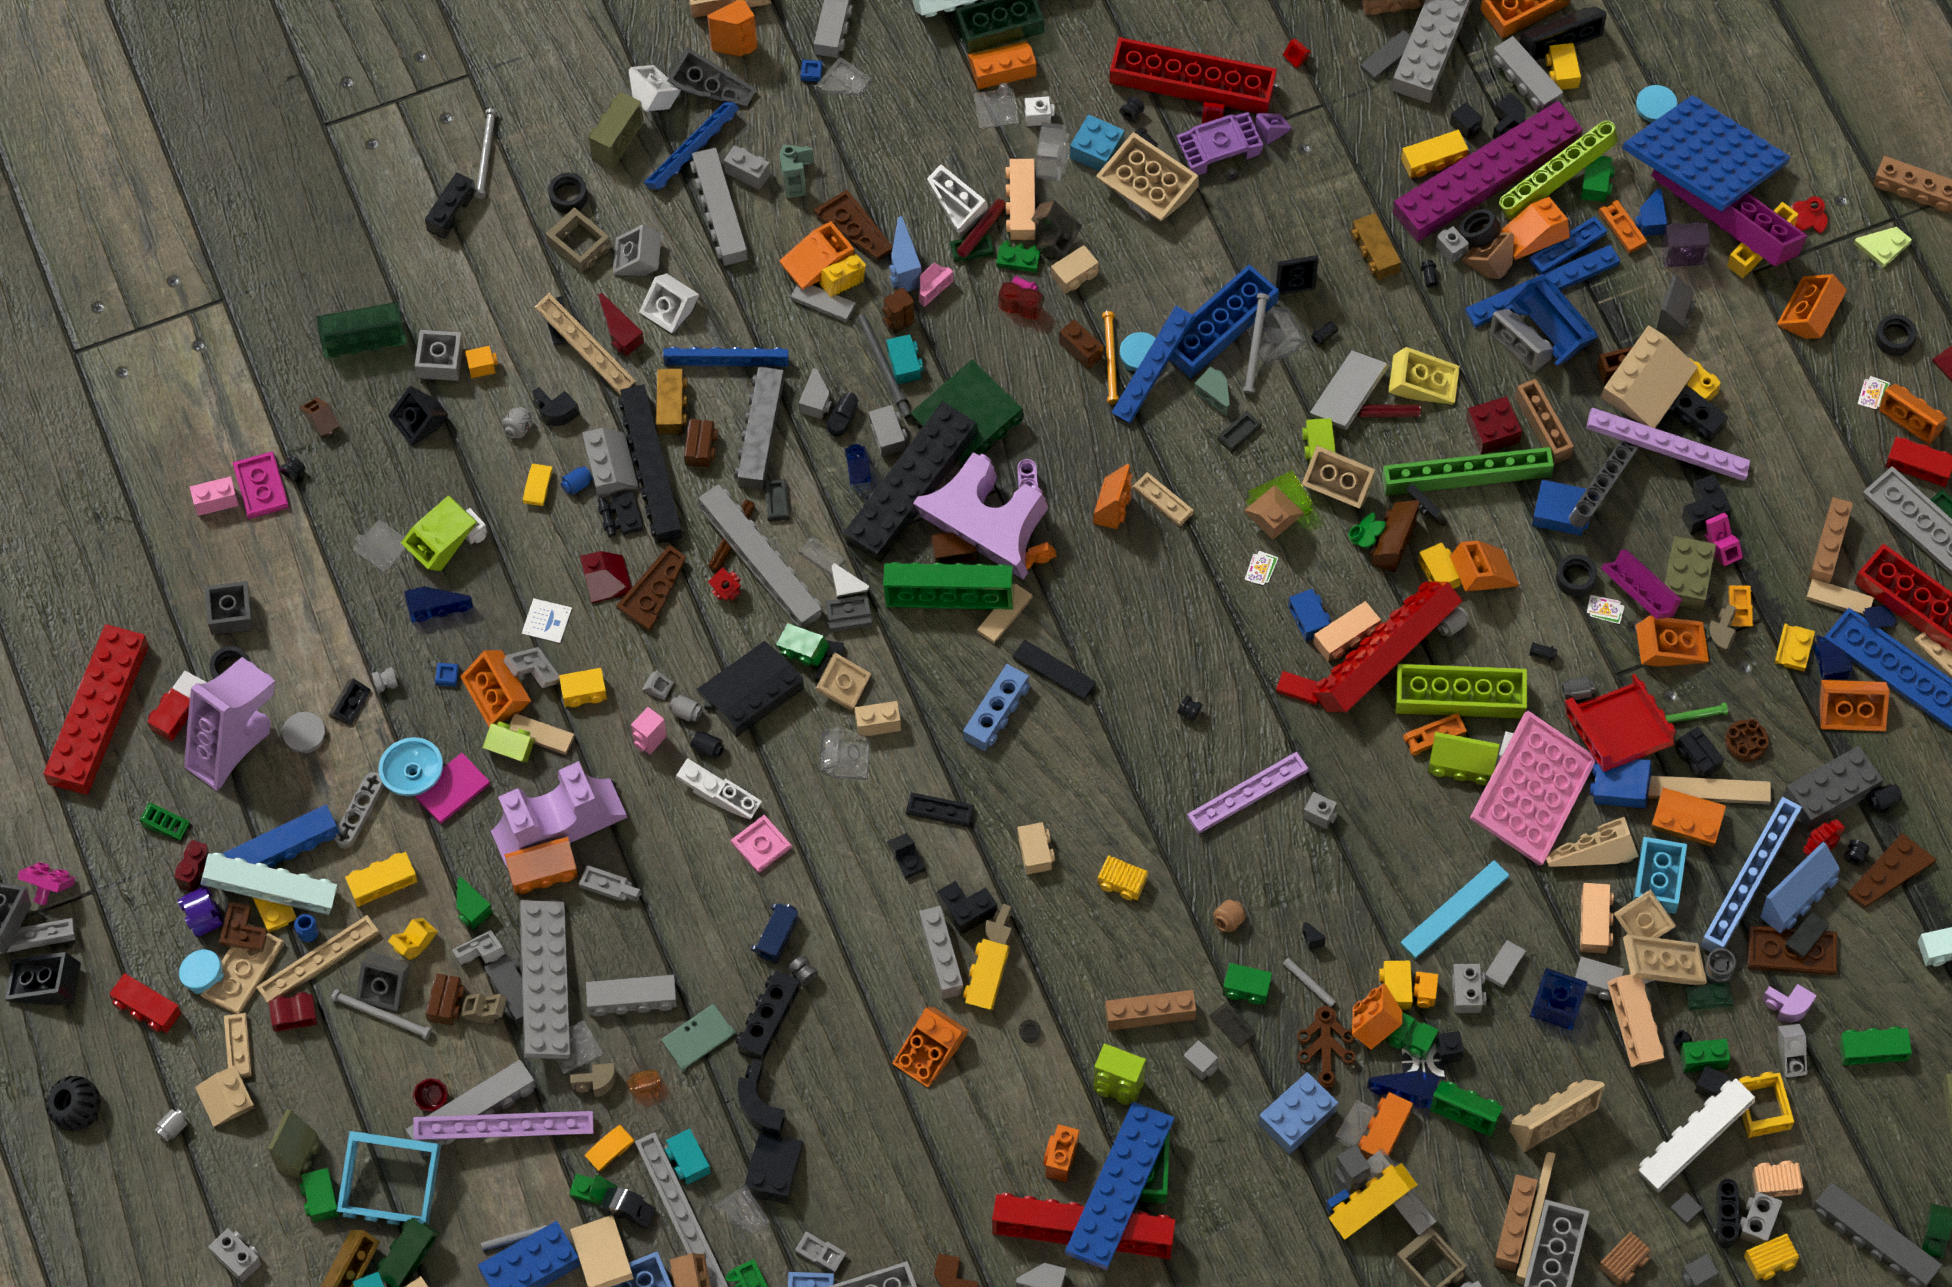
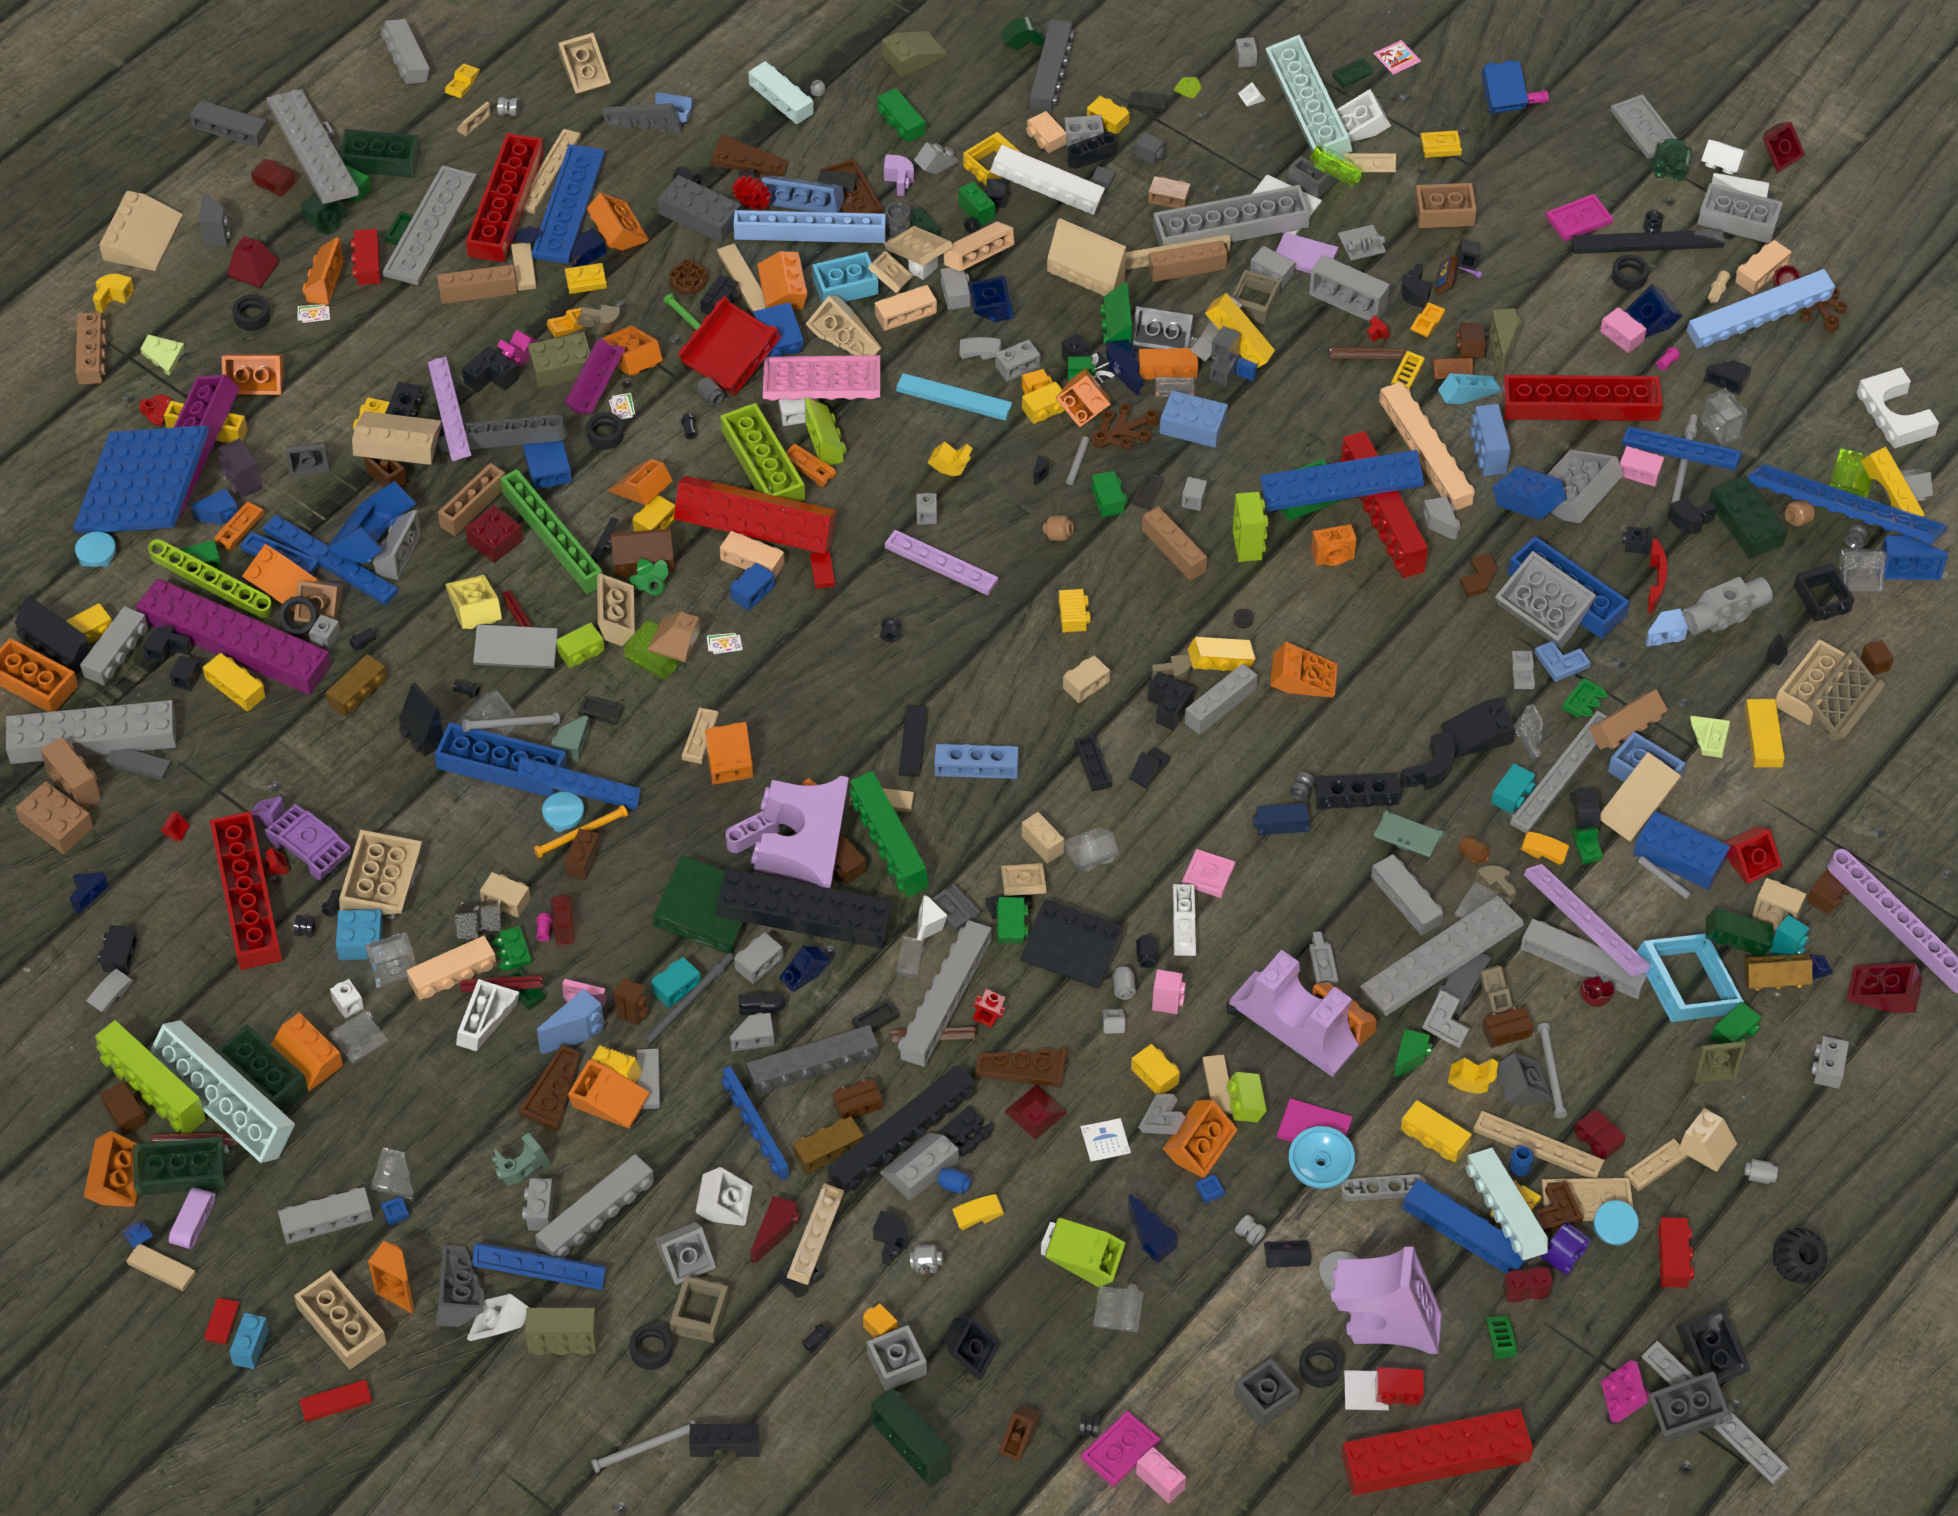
camera: 120 degrees left, 10 degrees down
none -> black pin [801,1324,830,1352]
none -> yellow brick [927,441,973,476]
none -> dark grey slope [1131,305,1195,349]

